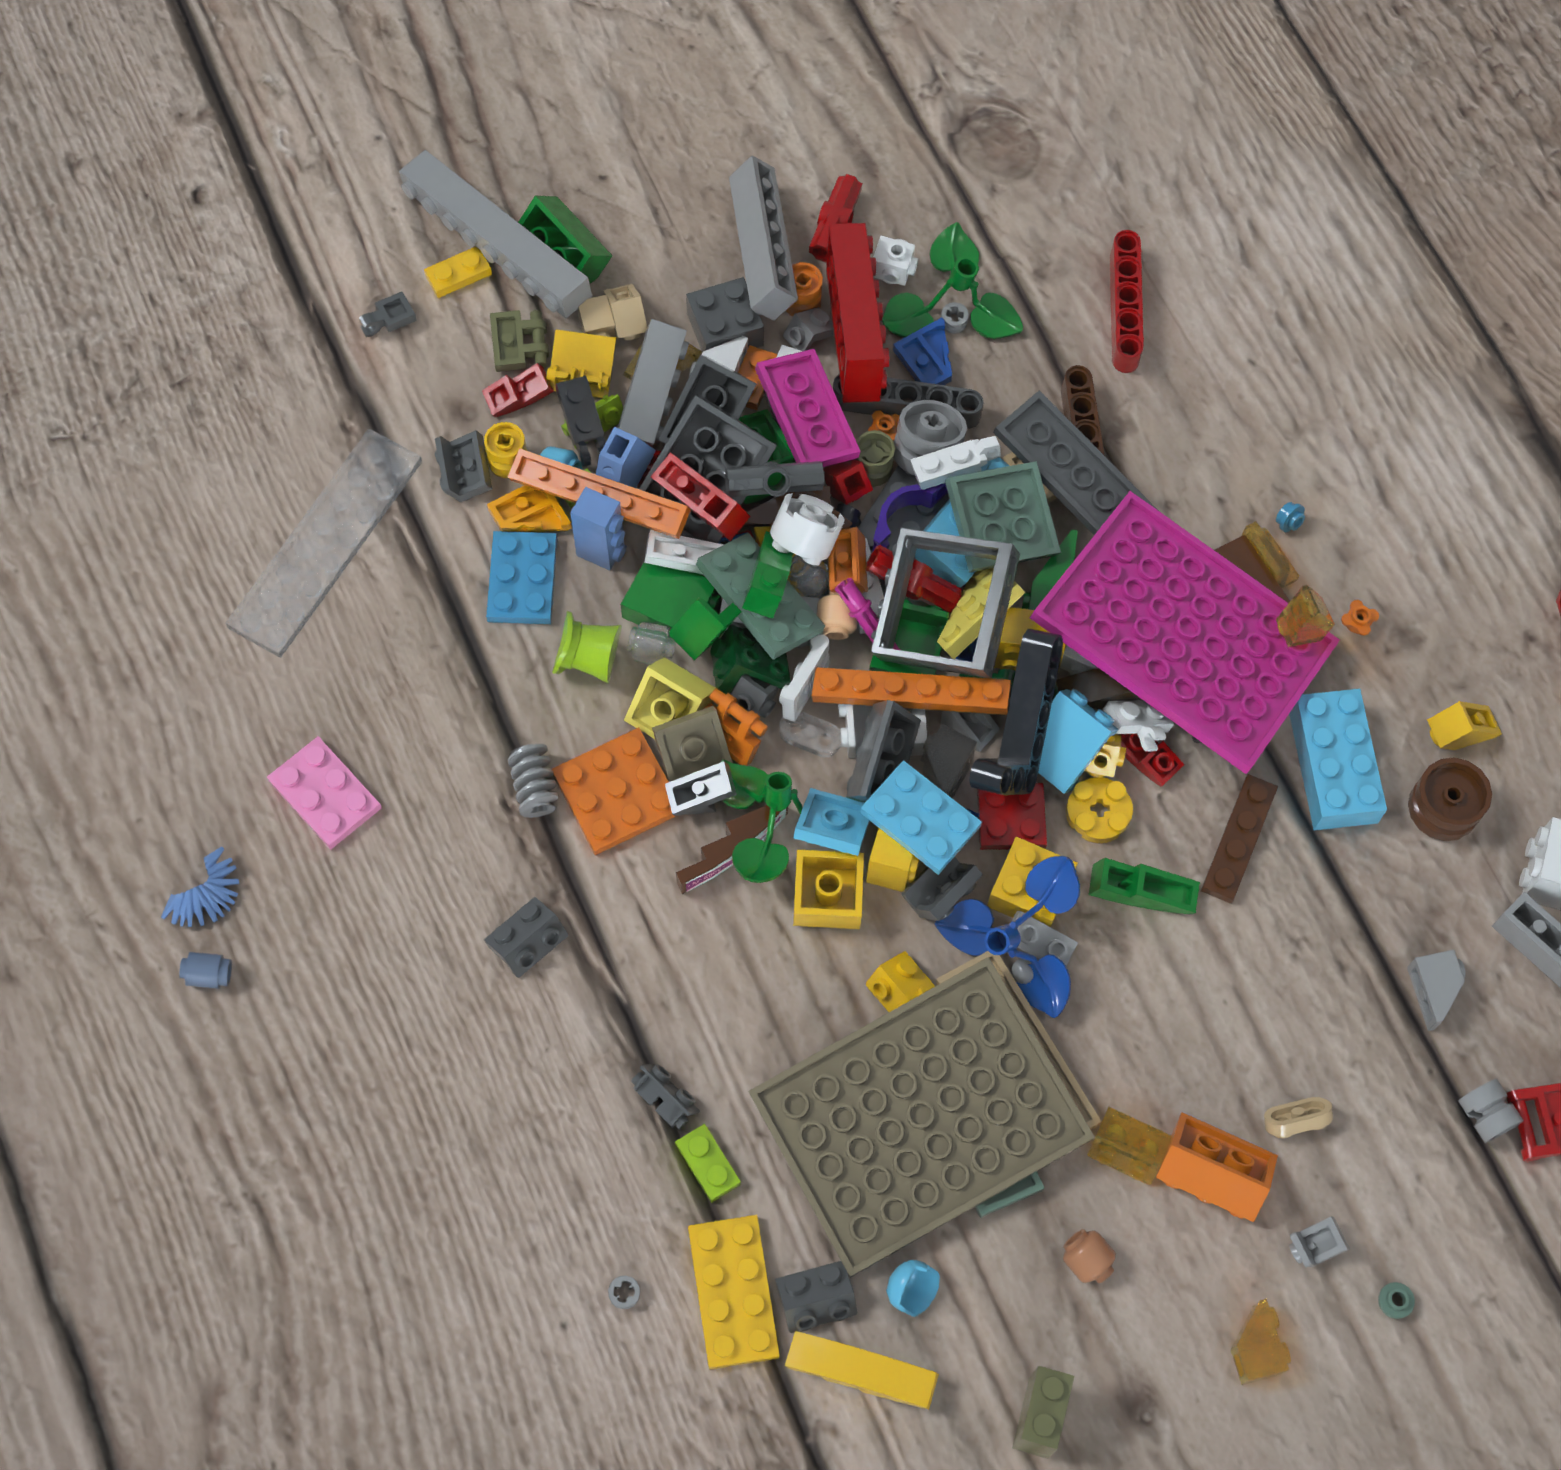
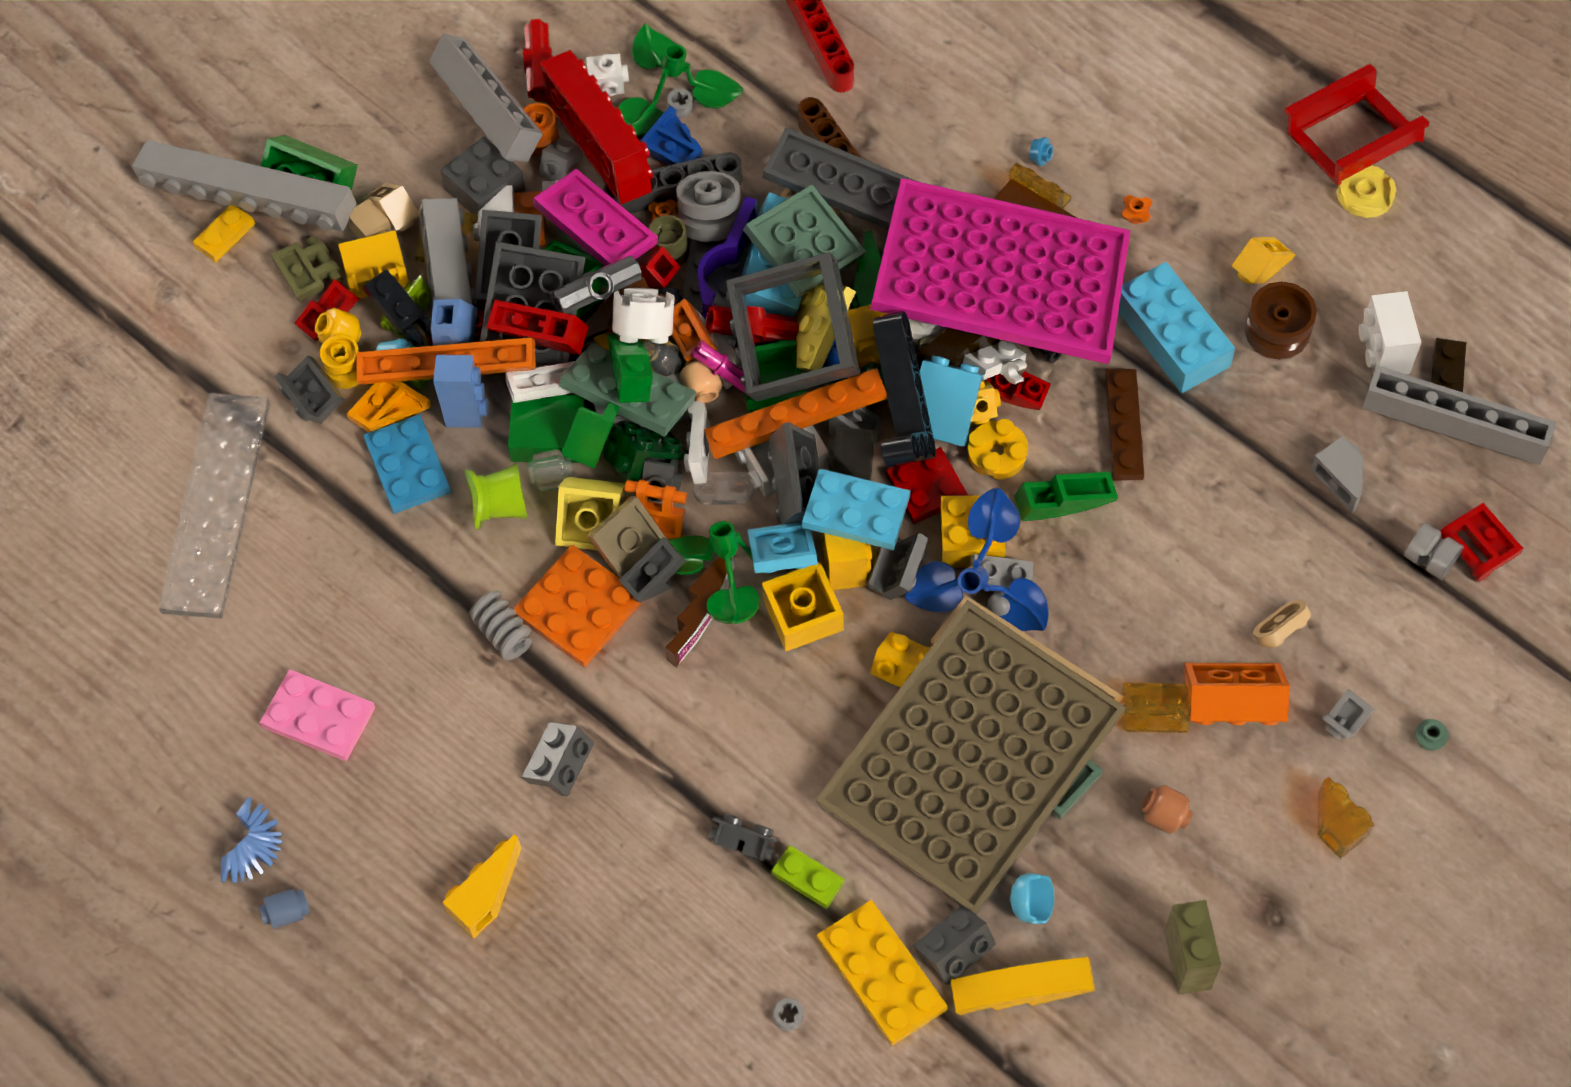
camera: 20 degrees left, 5 degrees down
dark grey plate [359,292,416,337] -> none
white hinge [910,436,1001,490] -> none
clear yellow slope [1276,585,1335,647] -> none
none -> yellow head [315,308,362,344]
none -> yellow slope [442,834,521,939]

